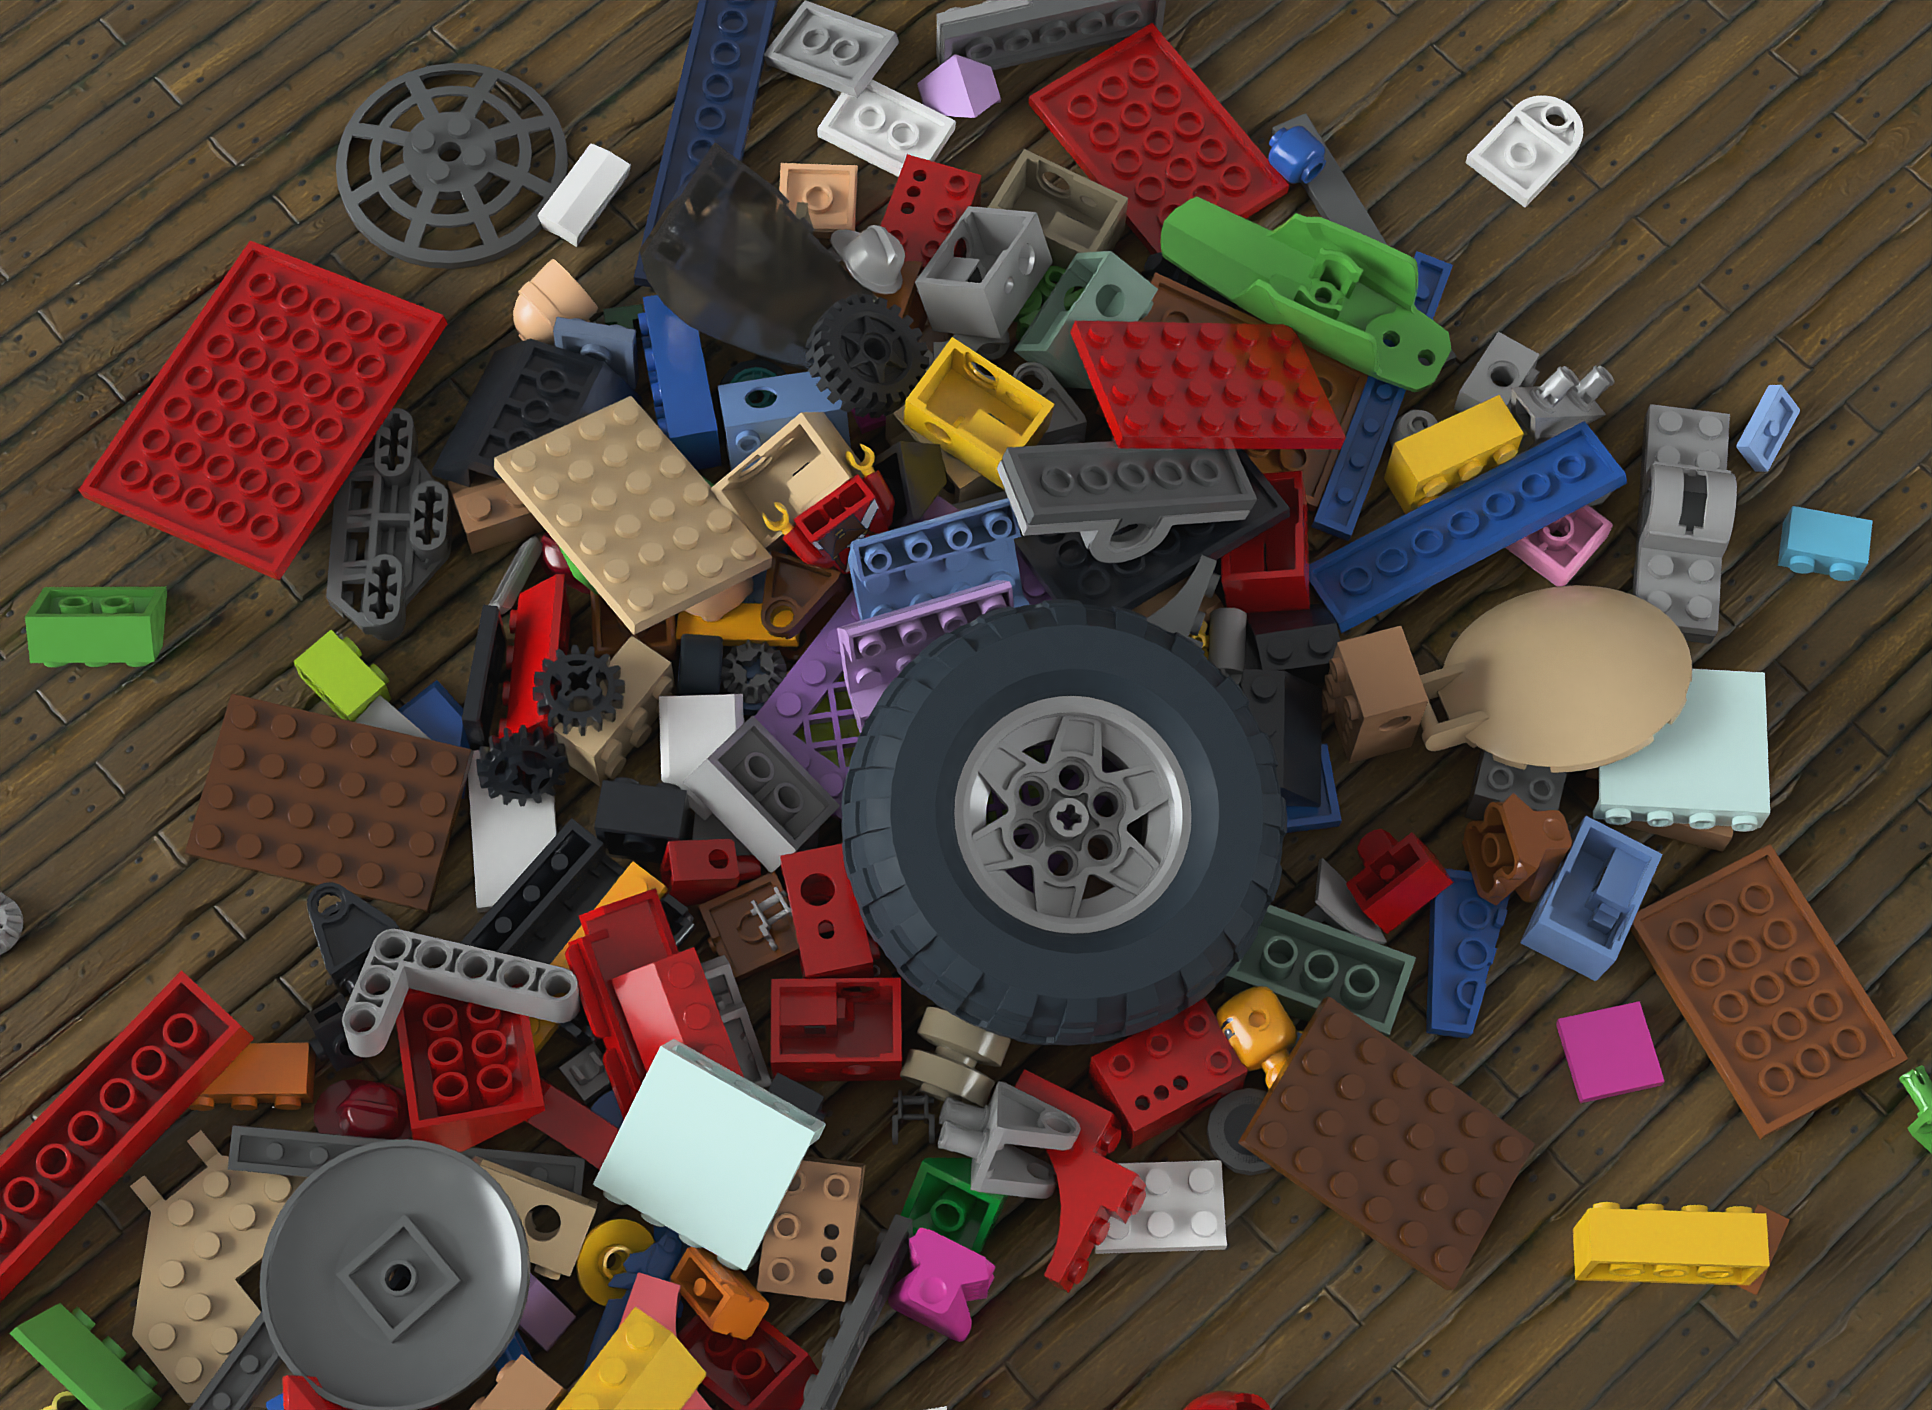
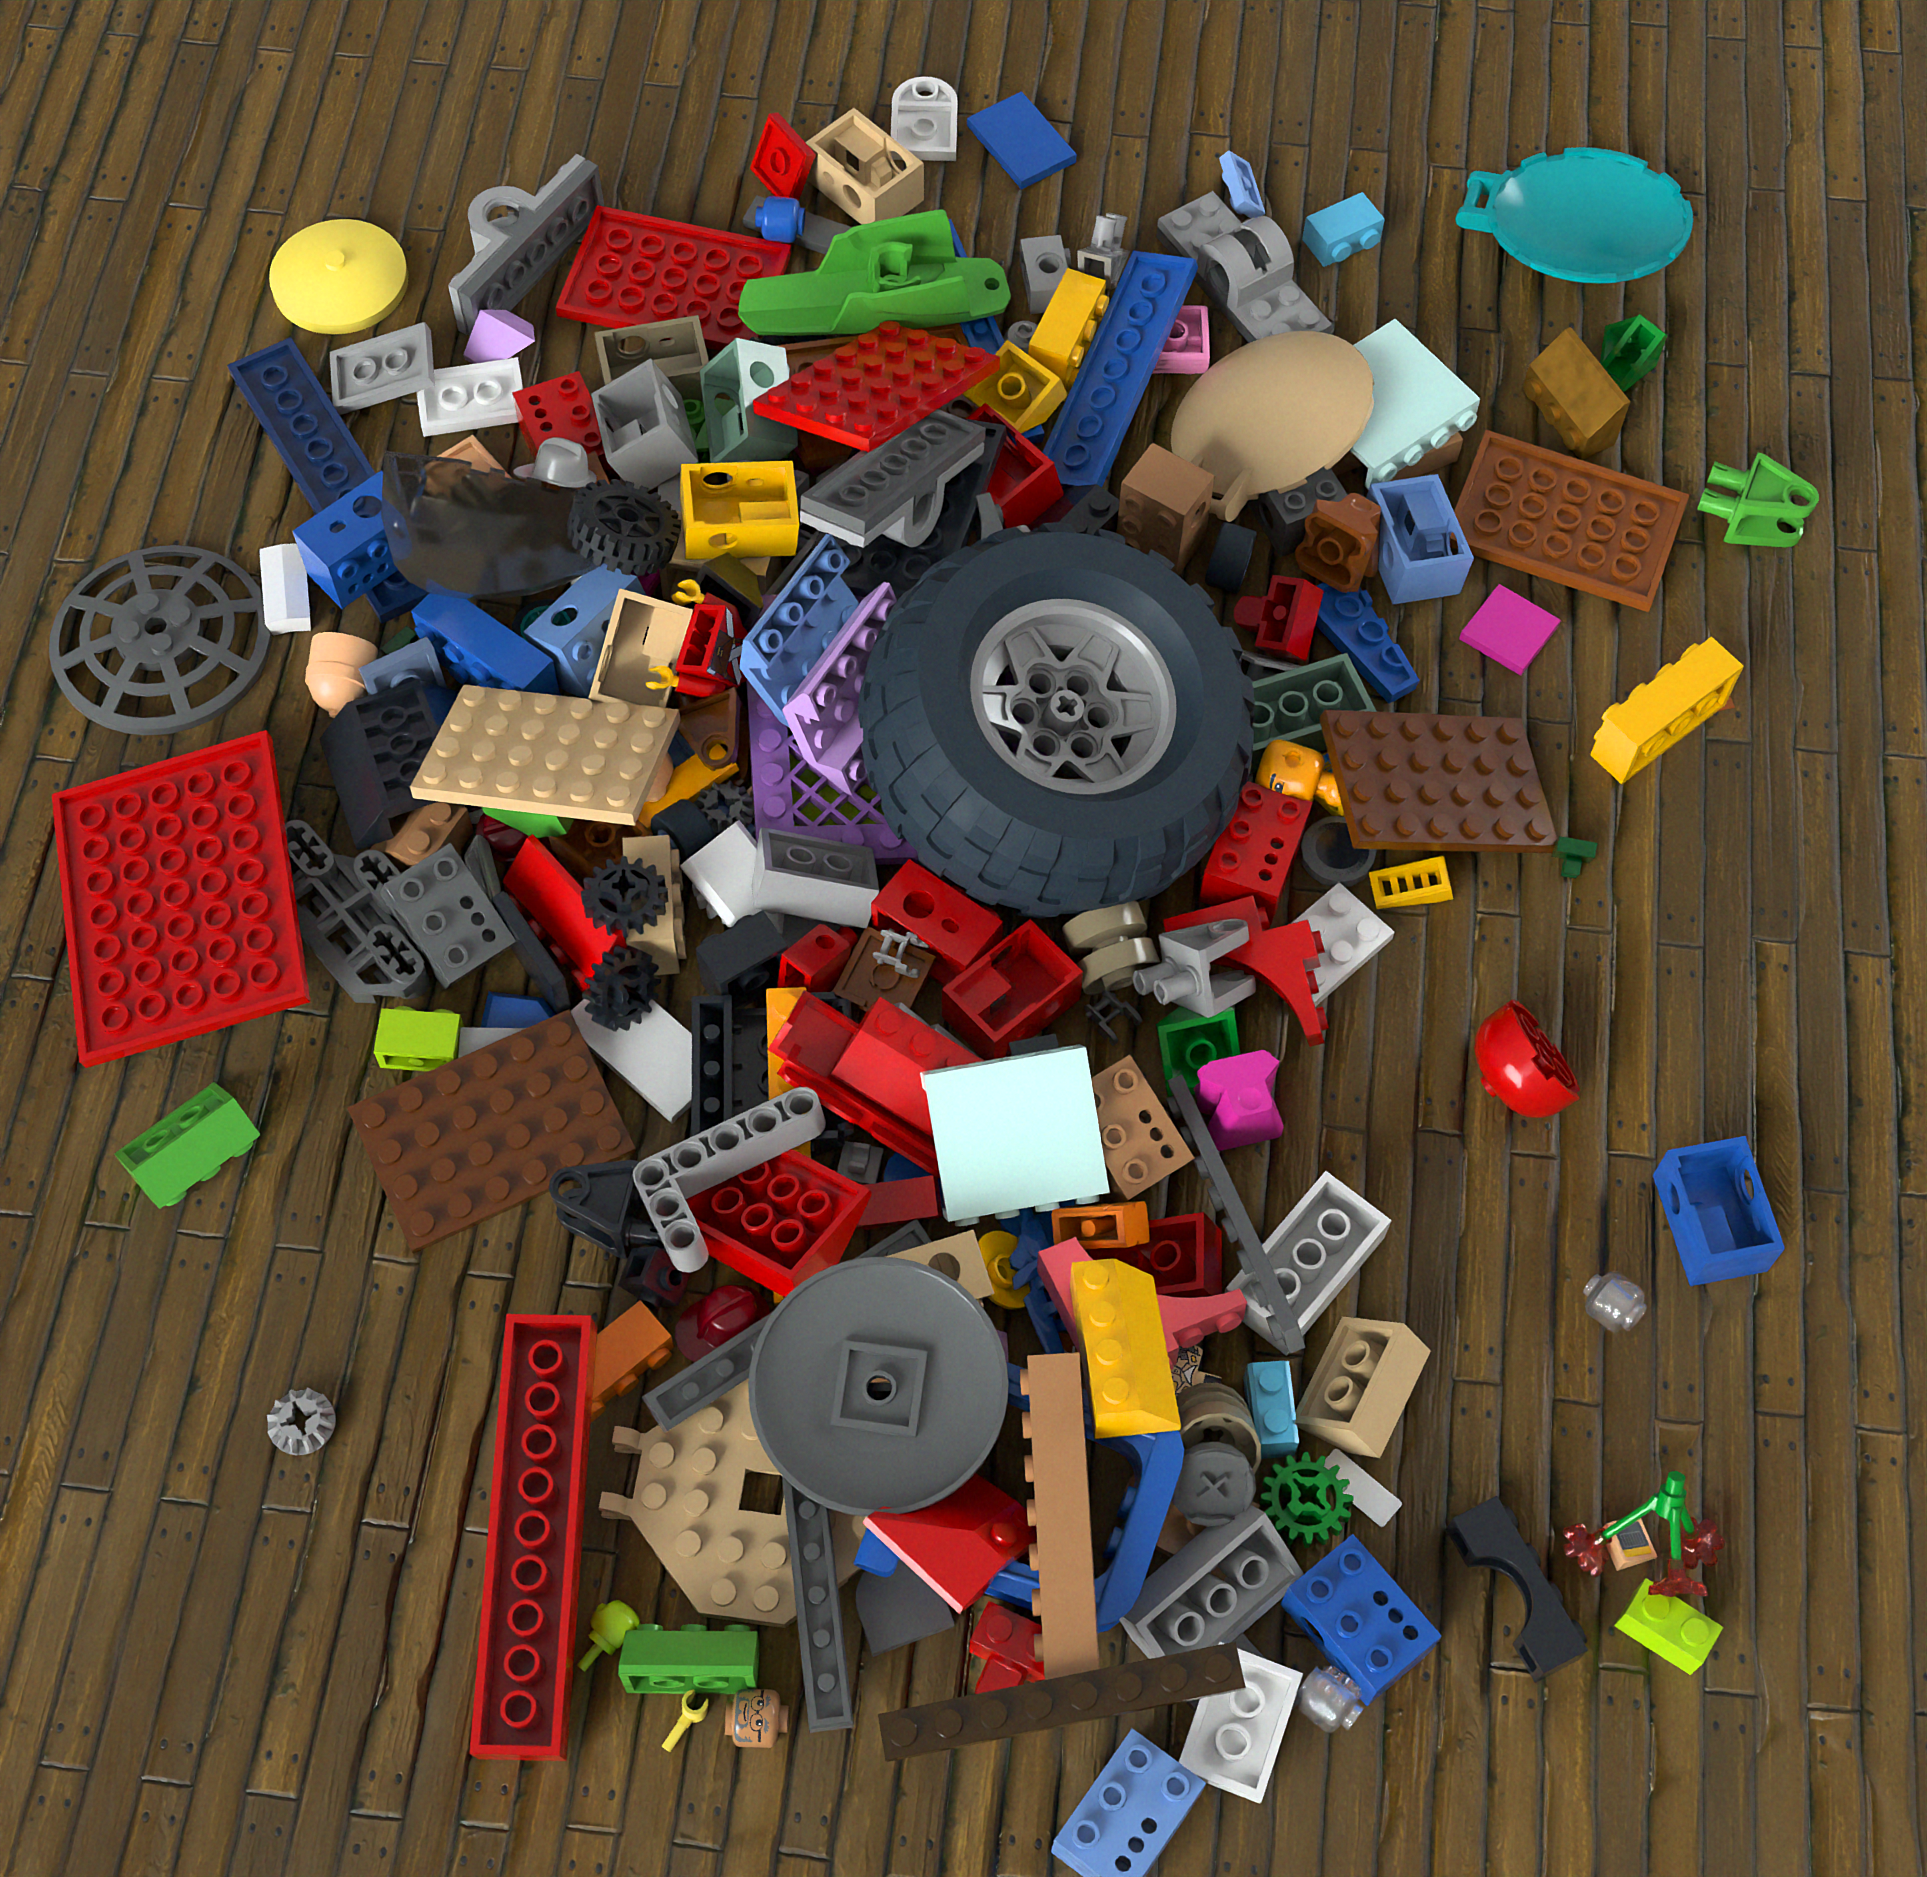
camera: 40 degrees left, 5 degrees down
none -> blue piece [292,470,429,609]
none -> dark grey piece [380,843,516,990]
none -> lime piece [577,1600,641,1672]
none -> red tile [750,112,816,201]
none -> tan piece [805,108,924,225]
none -> yellow slope [962,340,1067,433]
none -> blue tile [967,91,1077,189]
none -> black wheel [1205,522,1257,593]
none -> yellow slope [1369,855,1453,909]
none -> pearl gold slope [1523,327,1631,460]
none -> dark green tile [1551,836,1598,879]

